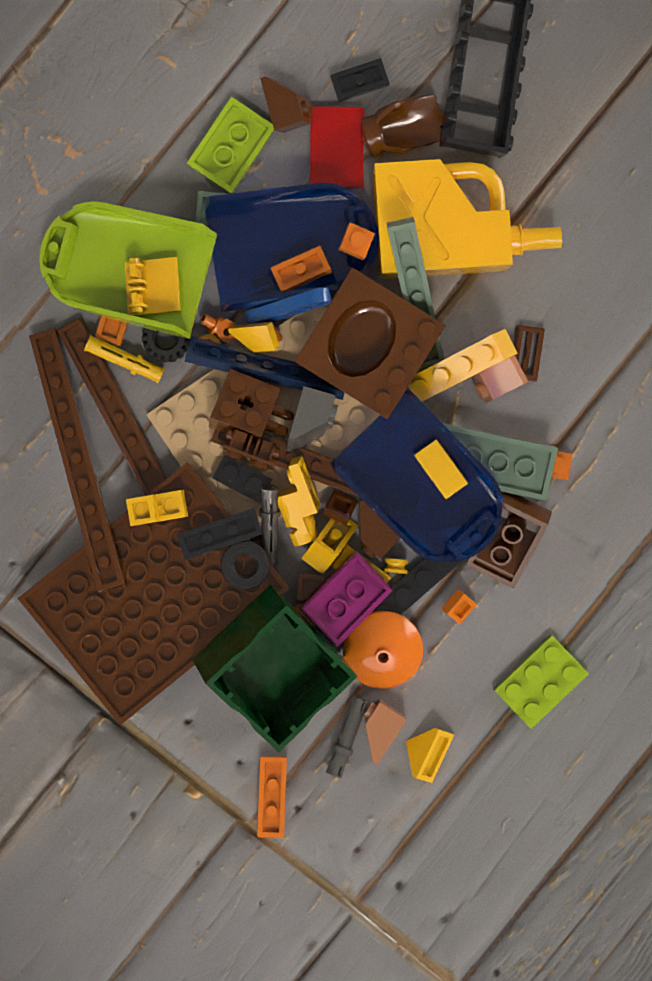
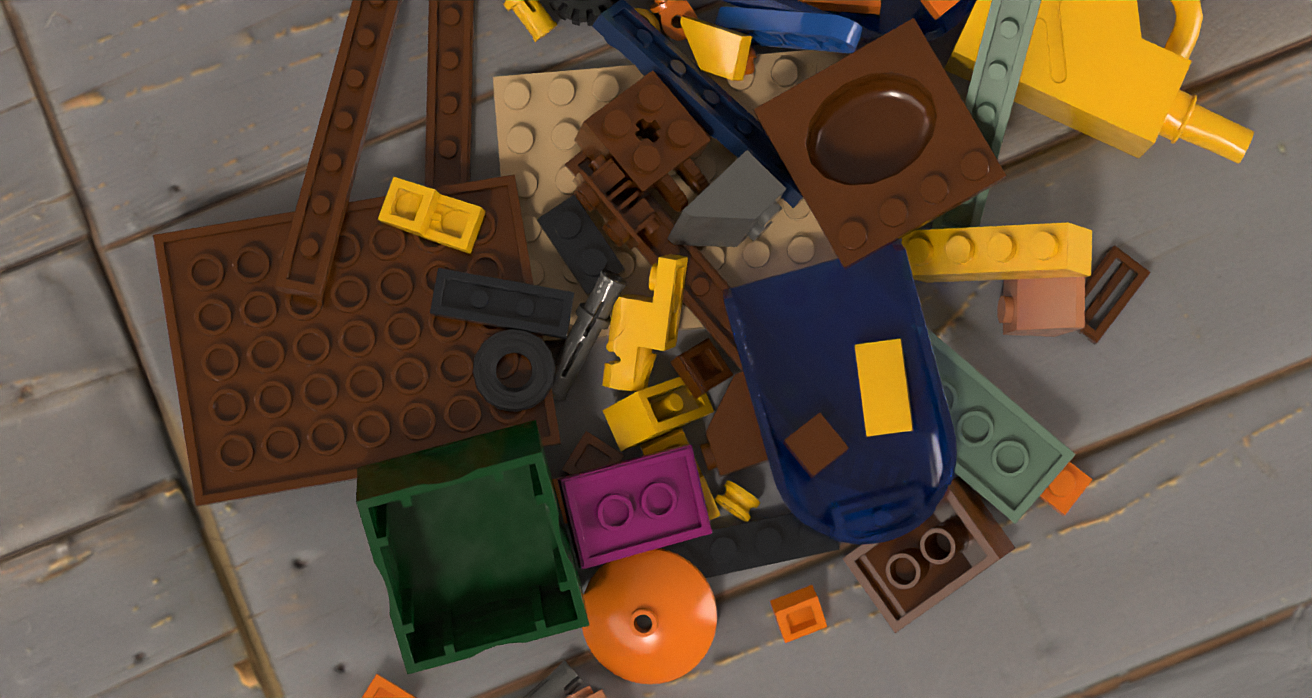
camera: 25 degrees right, 5 degrees down
none -> reddish brown tile [783,412,849,478]

